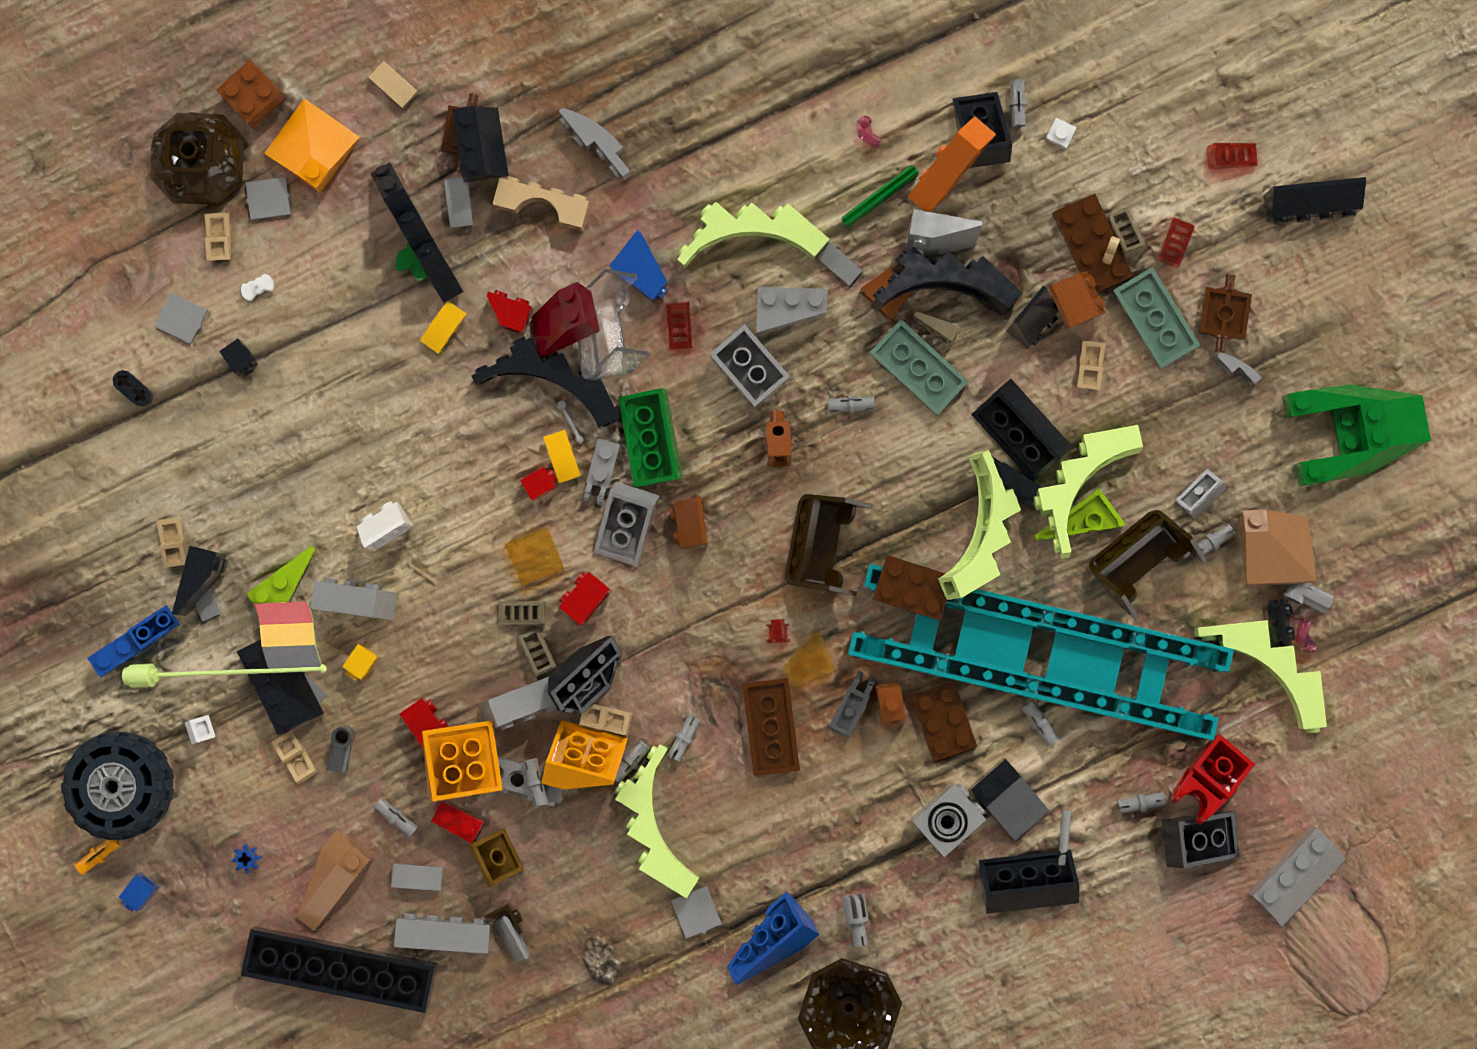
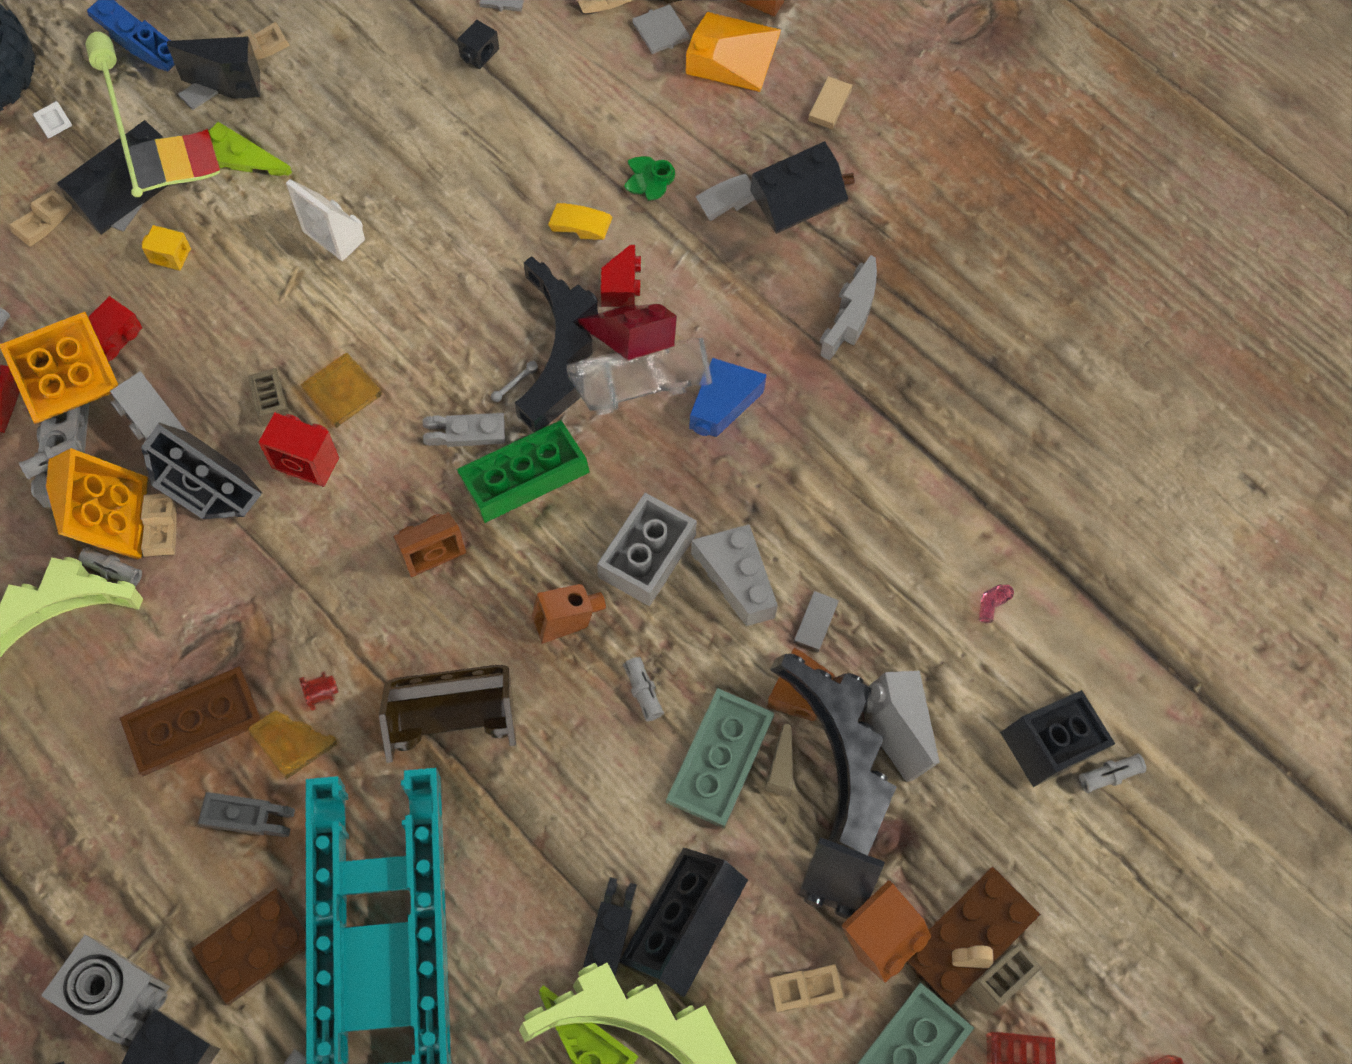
camera: 70 degrees right, 20 degrees down
white piece [241,274,275,301] -> none
light grey wedge [310,578,398,620] -> none
dark grey piece [327,725,355,773] -> none
black arch [370,162,464,303] -> none
tan arch [493,176,590,232] -> none
dark tan slope [518,627,558,681] -> none
red brick [520,467,558,502] -> none
yellow slope [543,429,581,483] -> none
light grey slope [593,482,660,567] -> none
clear red slope [666,301,693,350] -> none
light grey pin [667,714,701,762] -> none
yellowish green arch [677,202,829,269] -> none
green axle [841,165,919,228] -> none
reddish brown plate [872,555,947,621] -> none
dark orange torso [874,680,906,727] -> none
orange brick [908,116,996,212] -> none
yellowish green arch [938,450,1021,600] -> none
white plate [1045,118,1077,150] -> none

